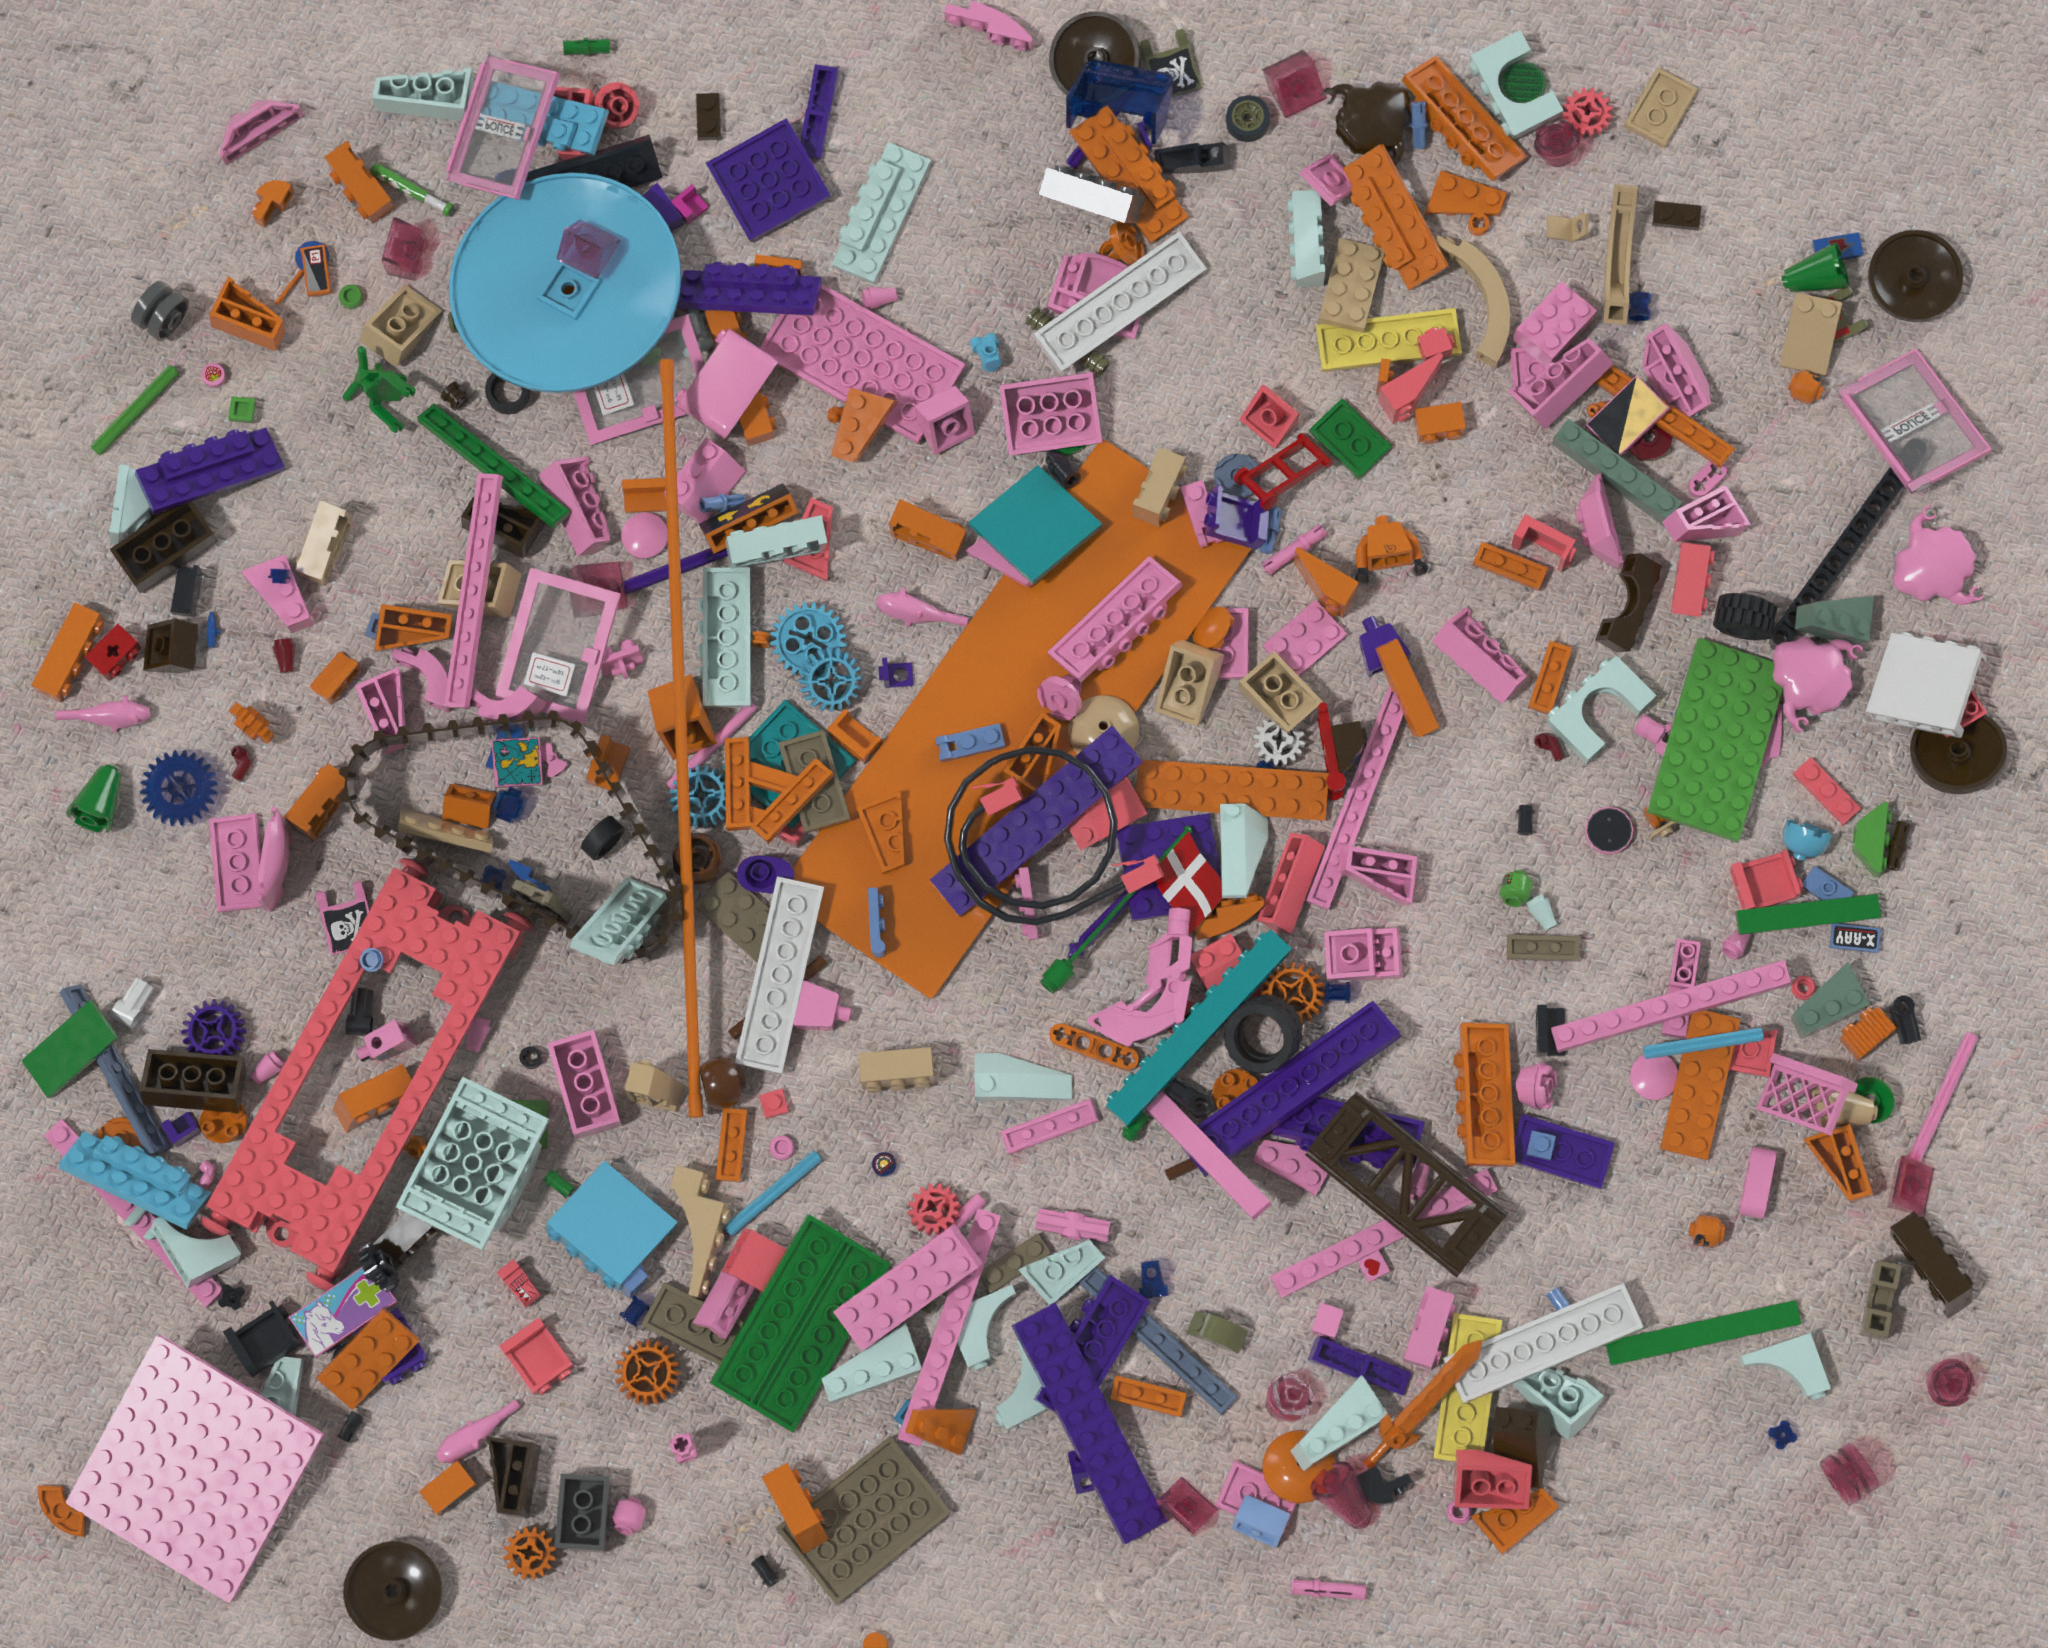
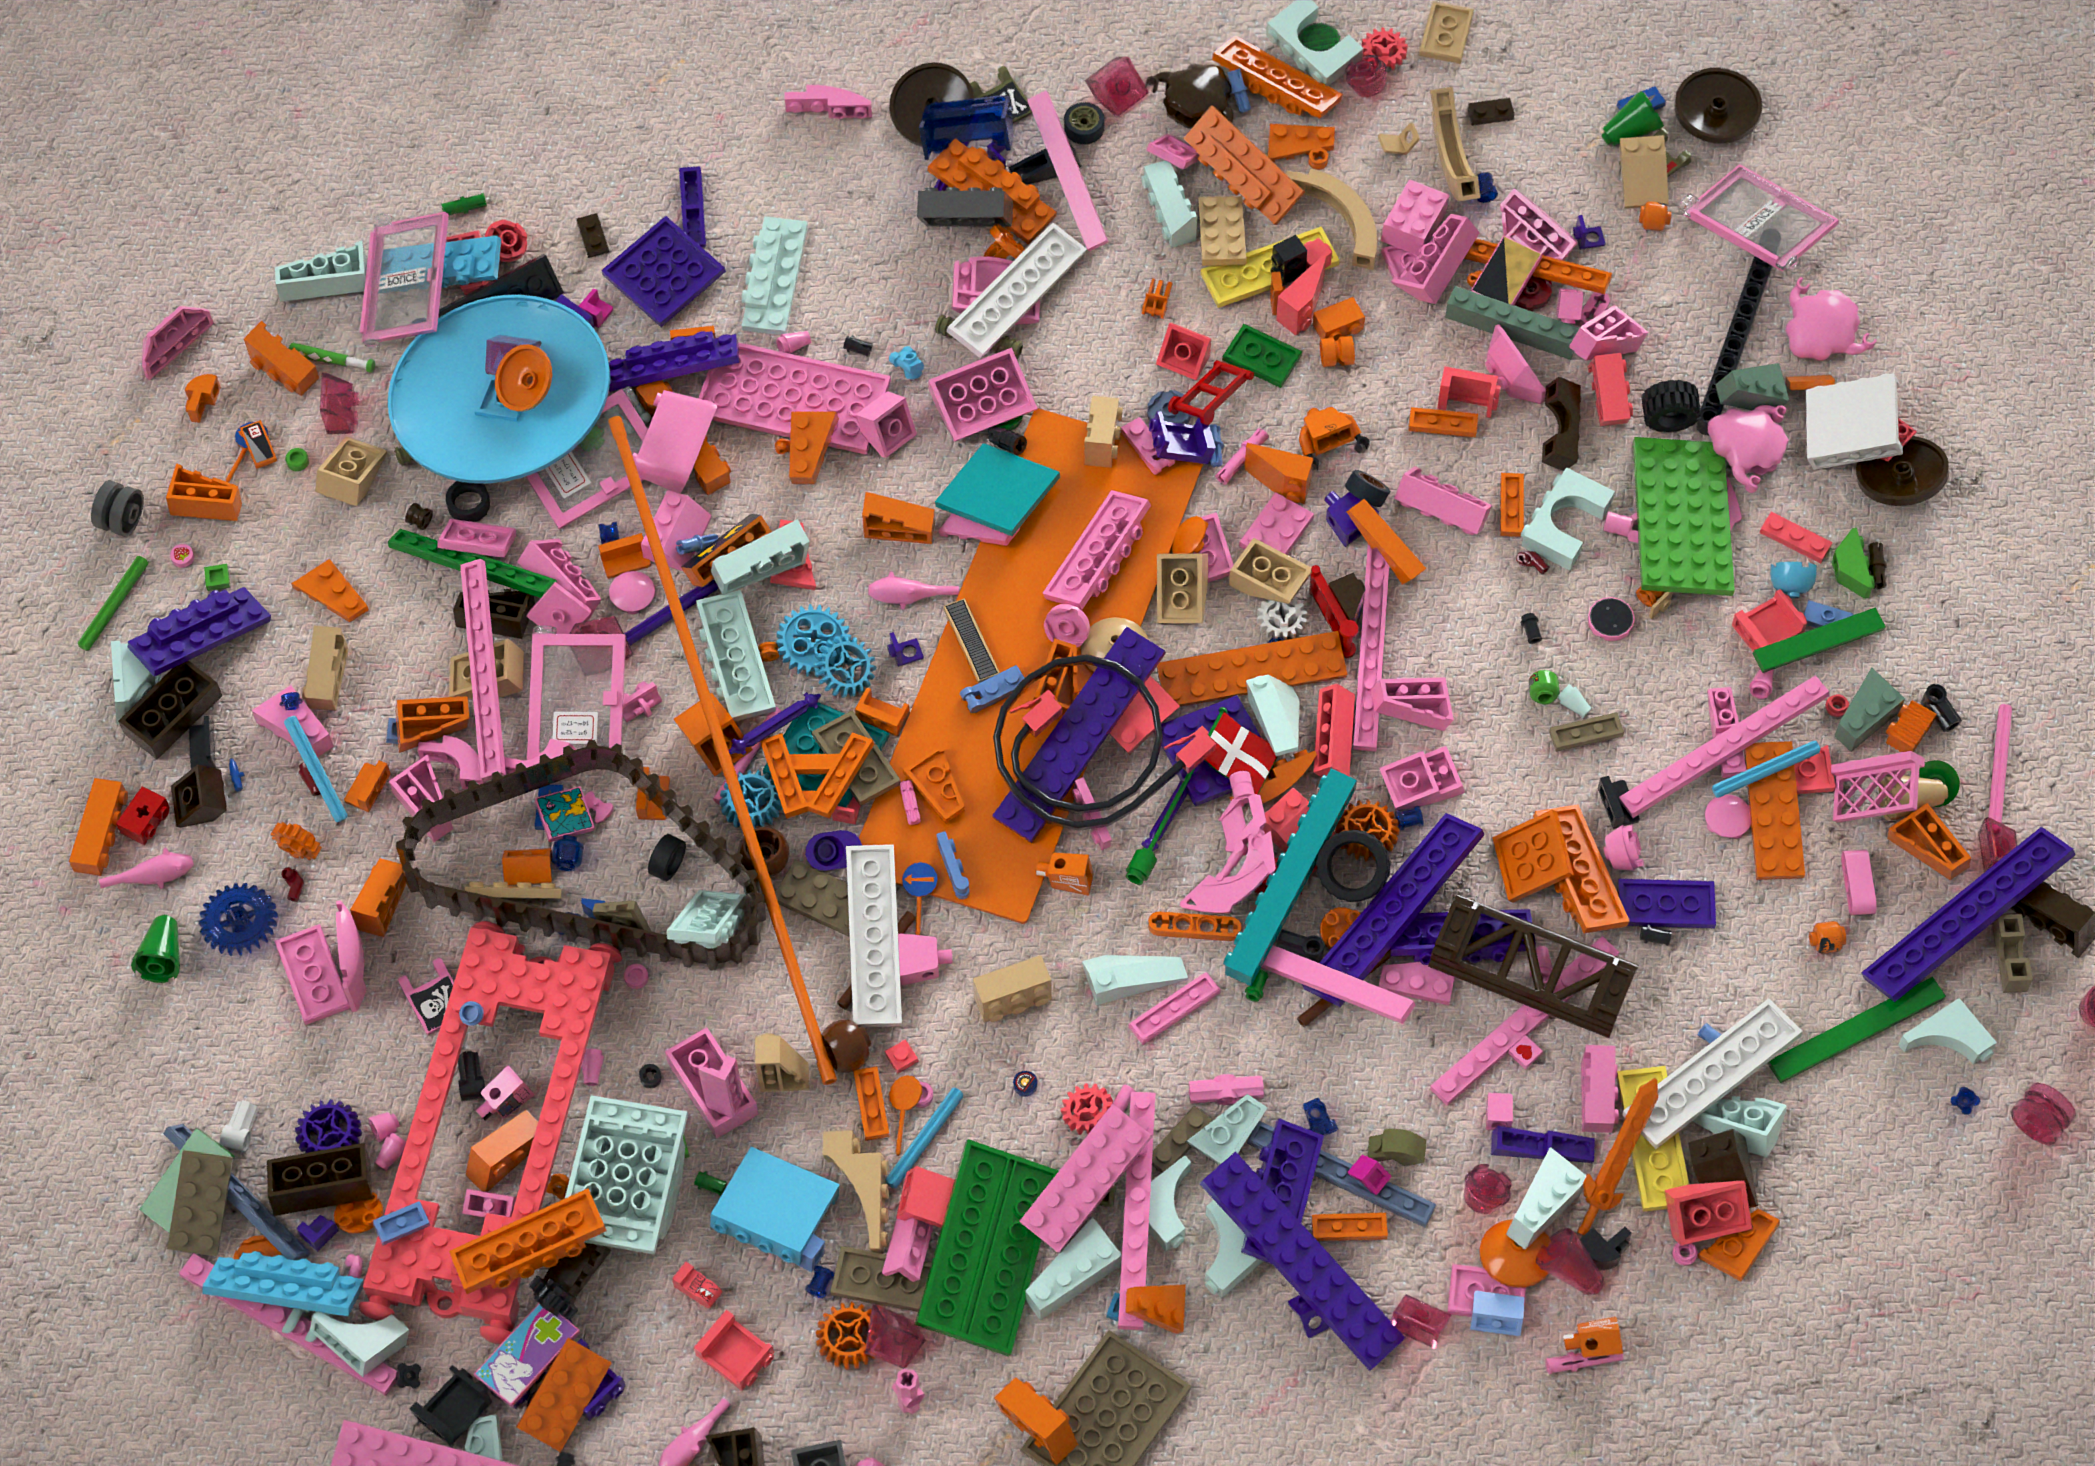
camera: 20 degrees left, 15 degrees down
green piece [342,346,416,433] -> none
medium blue plate [1526,1131,1556,1161] -> none
tile [1829,924,1880,953] -> none
none -> dark tan plate [167,1150,234,1256]
none -> medium azure axle [284,716,348,822]
none -> orange wing [291,559,369,622]
none -> bright pink hat [368,1112,400,1143]
none -> medium blue plate [373,1201,430,1245]
none -> bright pink tile [438,519,516,558]
none -> orange plate [449,1188,607,1294]
none -> bright pink brick [462,1189,517,1218]
none -> orange dish [495,344,552,412]
none -> bright pink plate [526,582,592,634]
none -> clear blue wheel [599,521,620,544]
none -> bright pink tile [624,964,649,989]
none -> bright pink panel [698,1056,744,1118]
none -> dark purple wheel [729,692,821,755]
none -> black pin [843,335,873,357]
none -> clear pink slope [865,1304,926,1369]
none -> orange piece [889,1075,922,1156]
none -> bright pink axle [900,780,921,825]
none -> blue piece [902,862,938,935]
none -> tile [943,598,1000,683]
none -> bright pink tile [1027,90,1109,252]
none -> orange torso [1036,852,1094,896]
none -> orange arm [1142,278,1173,319]
none -> black brick [1270,235,1307,286]
none -> orange wheel [1320,336,1355,368]
none -> black wheel [1345,470,1391,507]
none -> dark pink panel [1347,1154,1392,1195]
none -> orange plate [1492,809,1573,903]
none -> bright pink piece [1556,288,1583,323]
none -> orange torso [1563,1316,1623,1357]
none -> dark purple bracket [1573,215,1606,250]
none -> black pin [1640,924,1671,946]
none -> orange tile [1786,375,1835,390]
none -> dark purple plate [1861,826,2076,1002]

